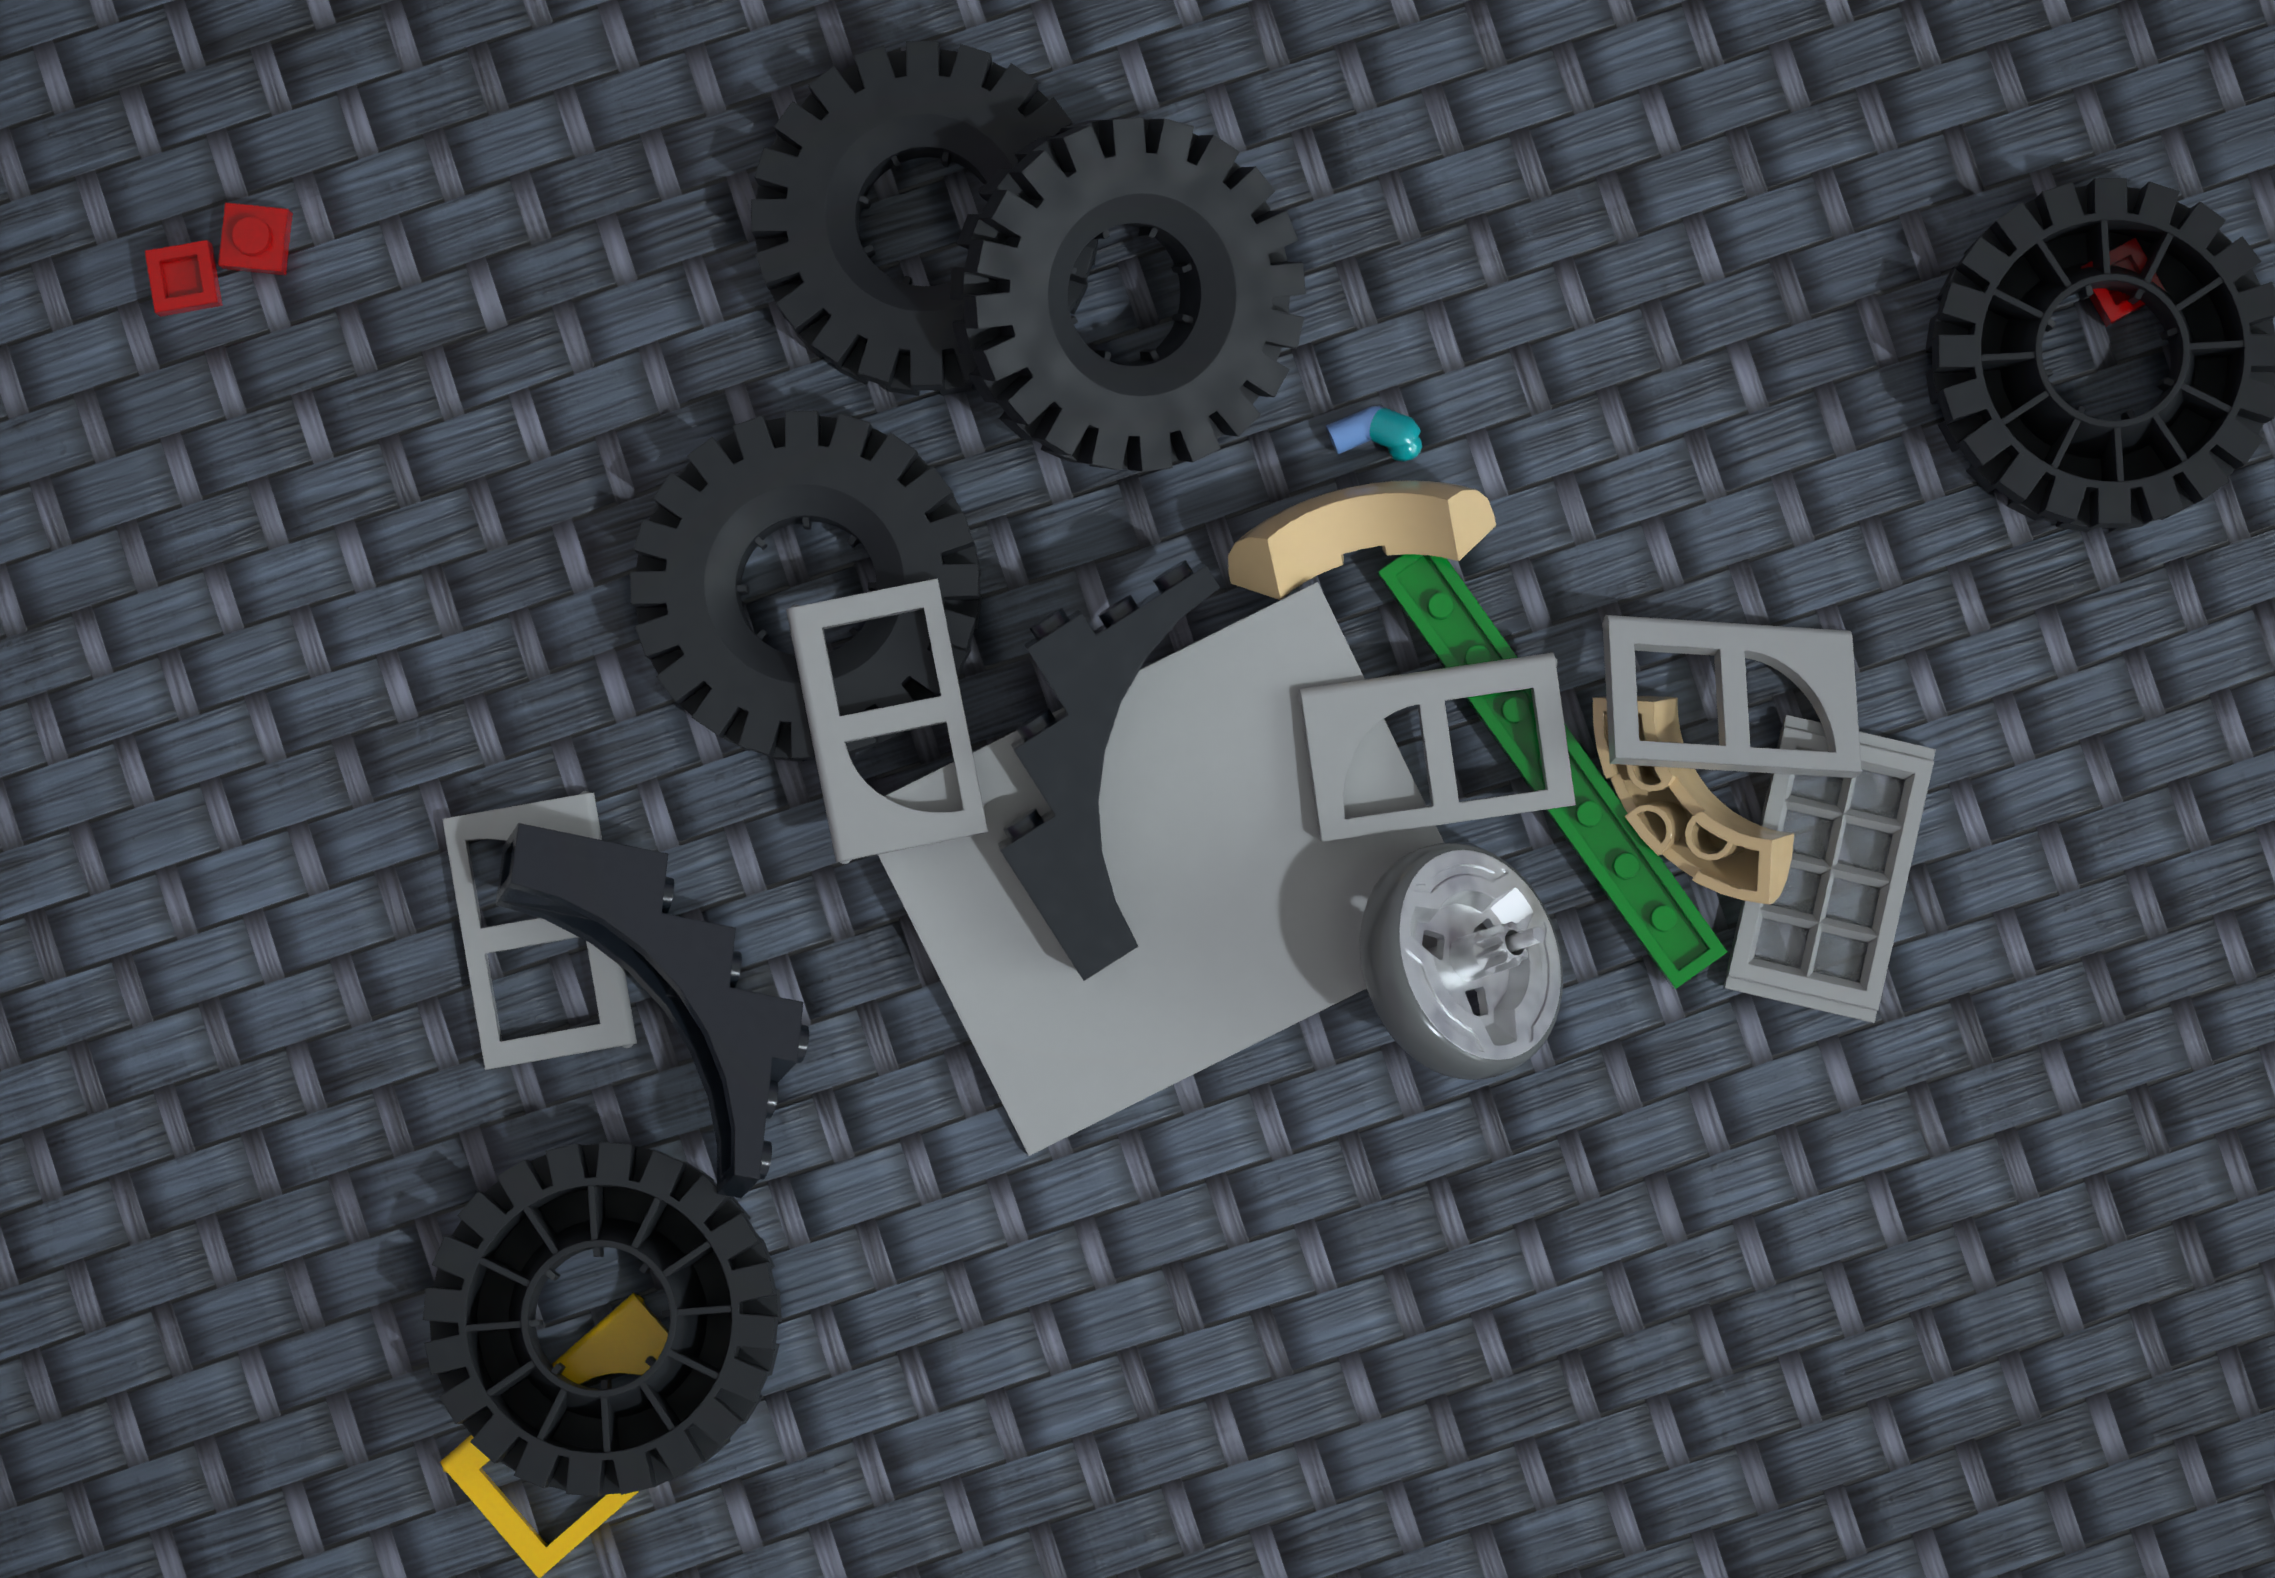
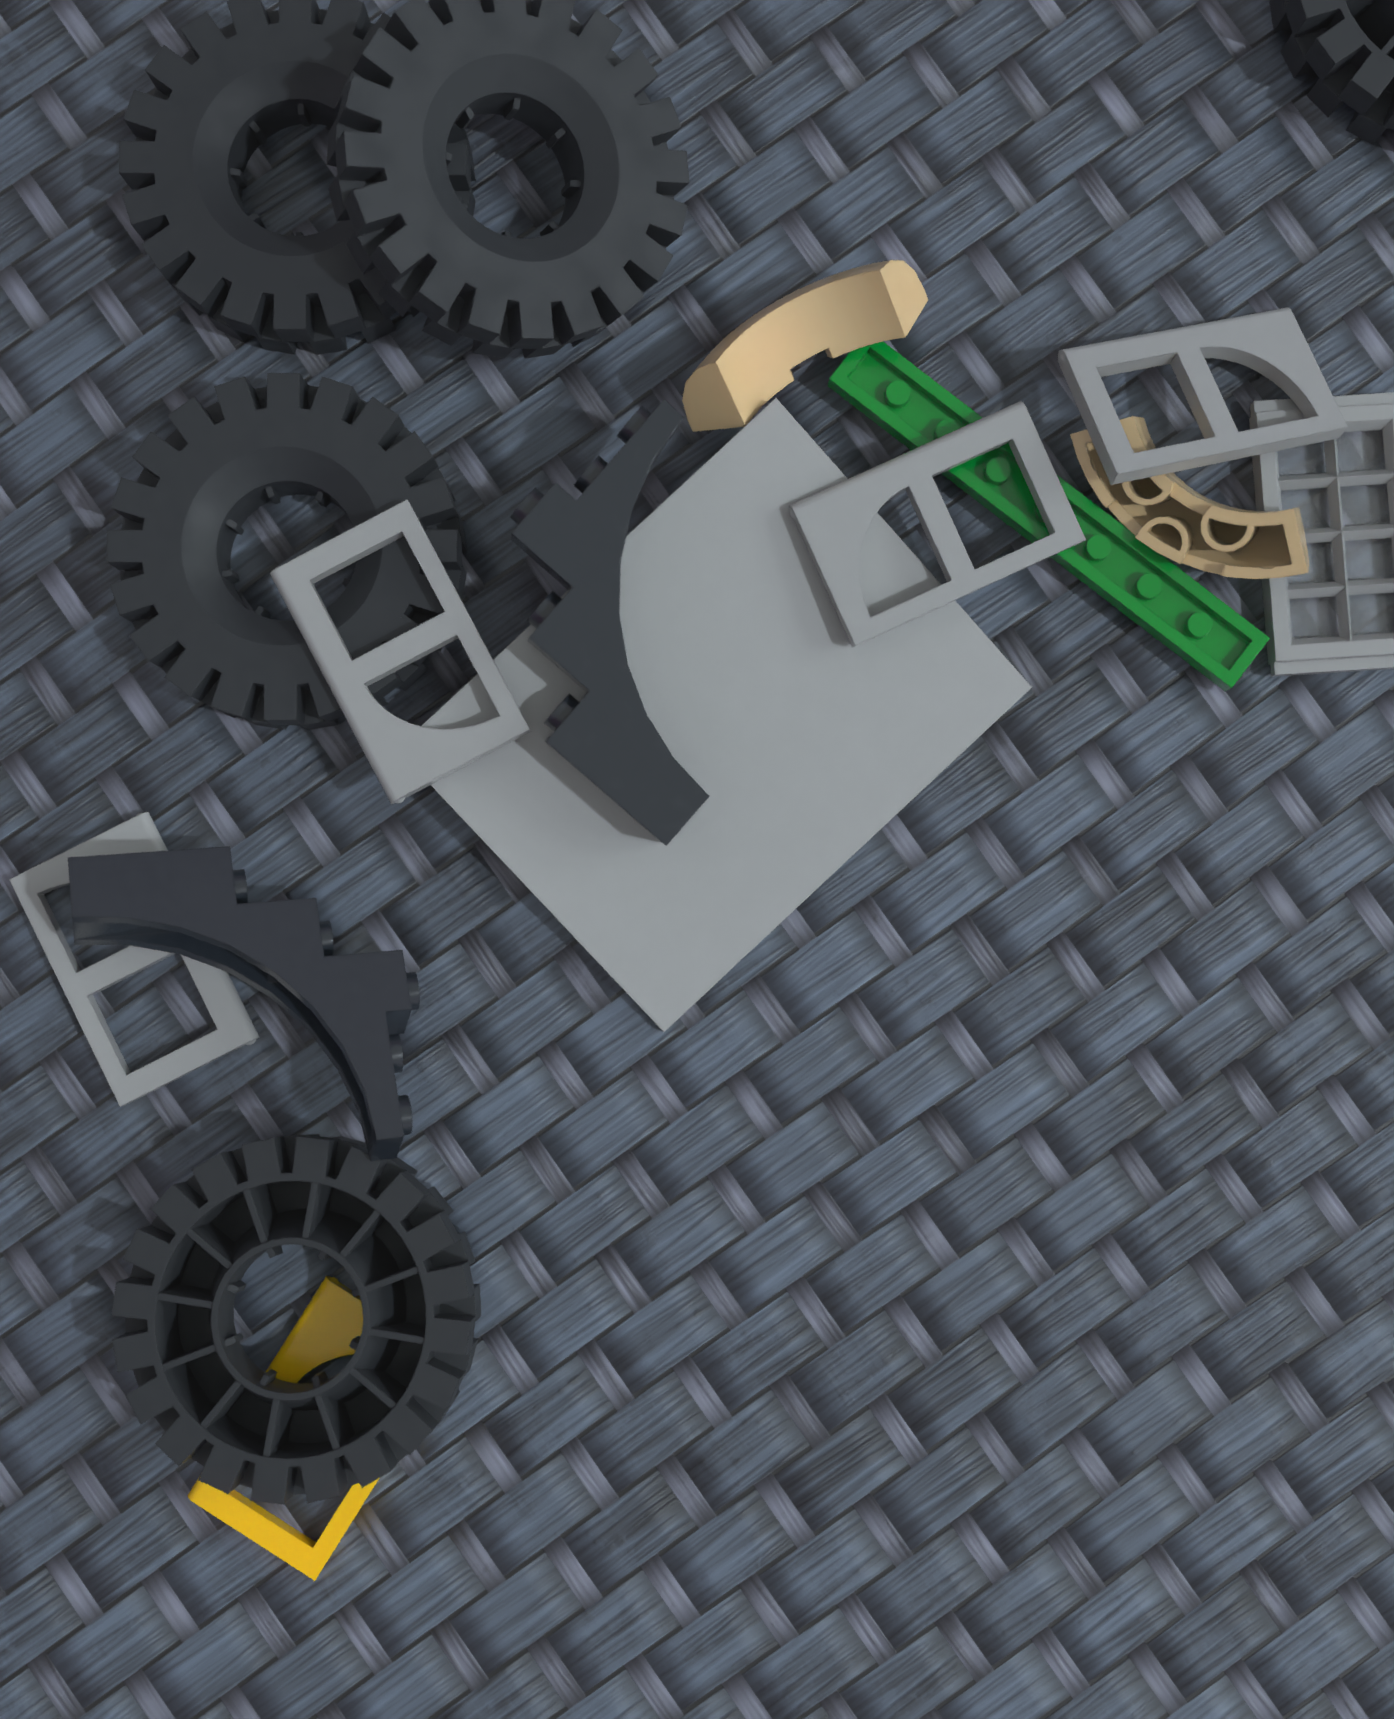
camera: 20 degrees left, 0 degrees up
arm [1326,406,1422,462] -> none
flat silver wheel [1360,843,1563,1080] -> none

